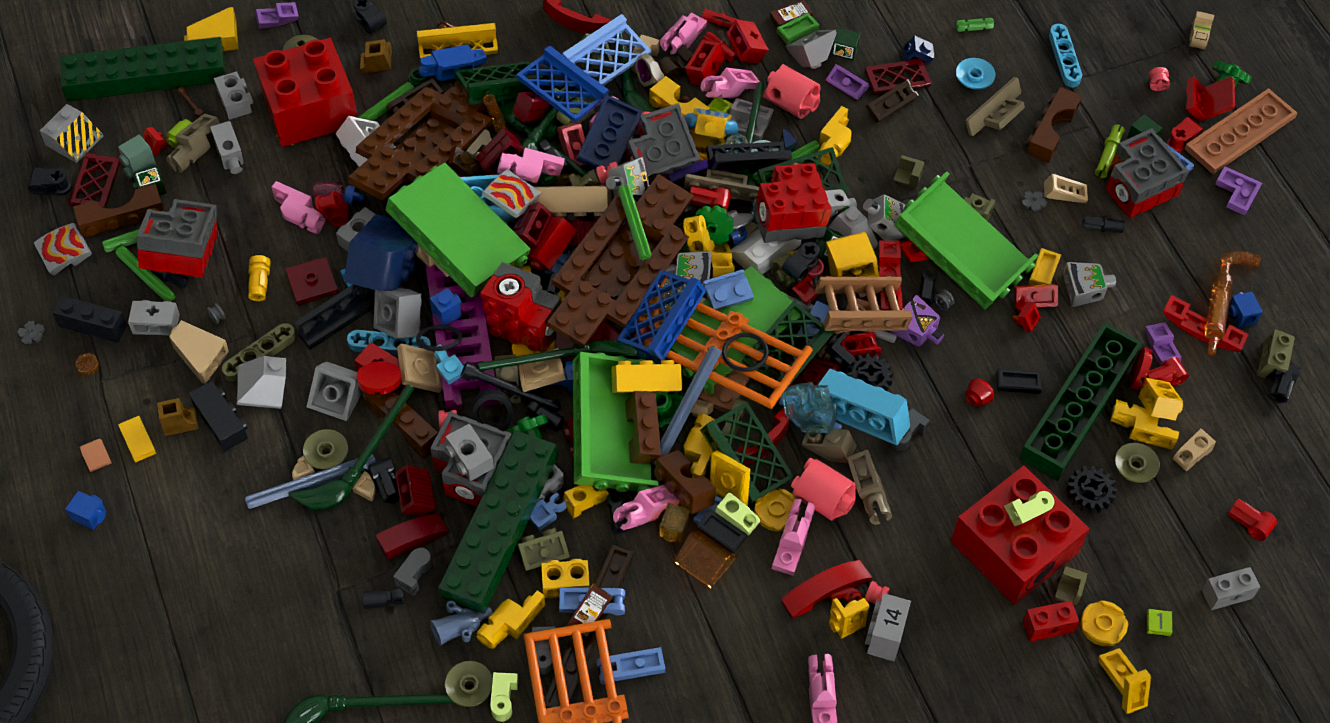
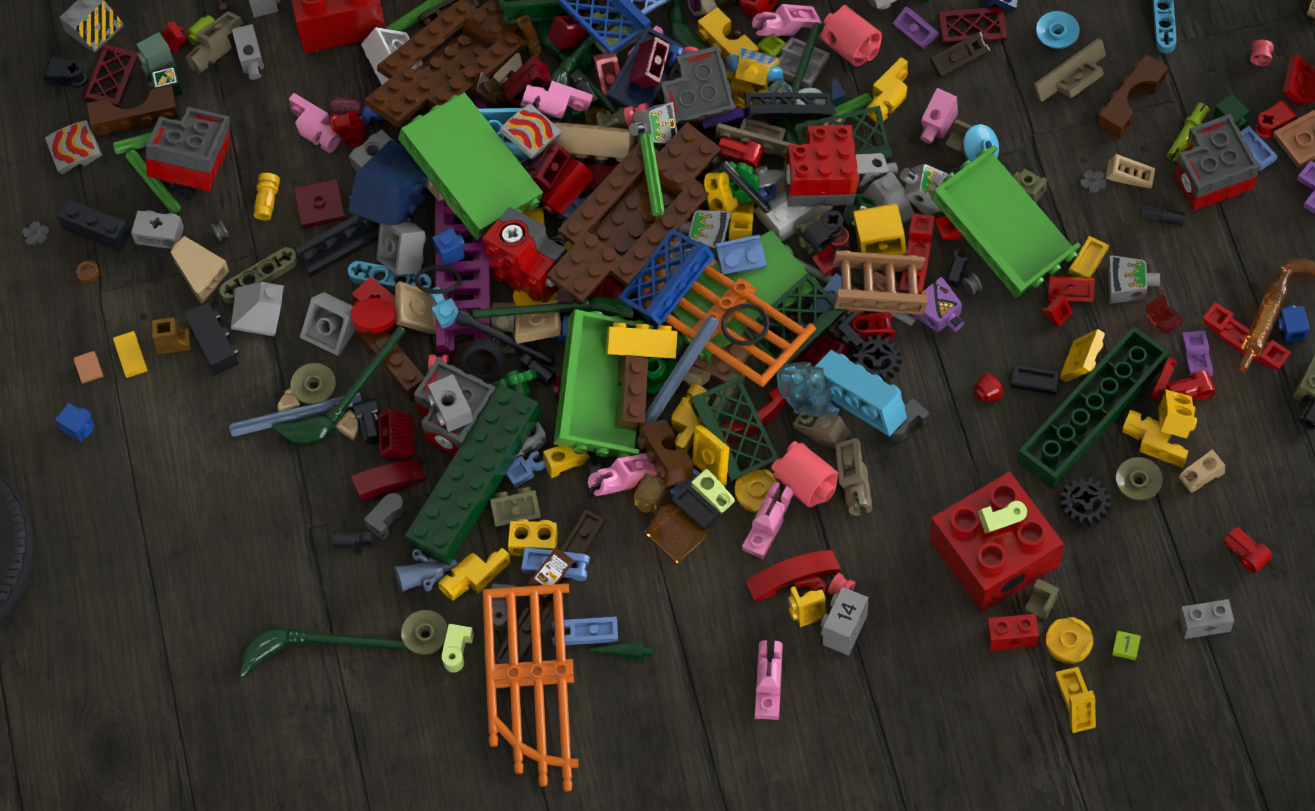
camera: 15 degrees right, 5 degrees up
none -> dark green piece [589,640,654,661]
none -> dark red brick [630,37,670,89]
none -> blue tile [667,44,685,67]
none -> black bar [720,160,771,213]
none -> bright pink torso [920,88,958,144]
none -> medium azure dish [963,124,999,162]
none -> yellow plate [1059,329,1105,382]
none -> clear red bracket [1146,295,1184,334]

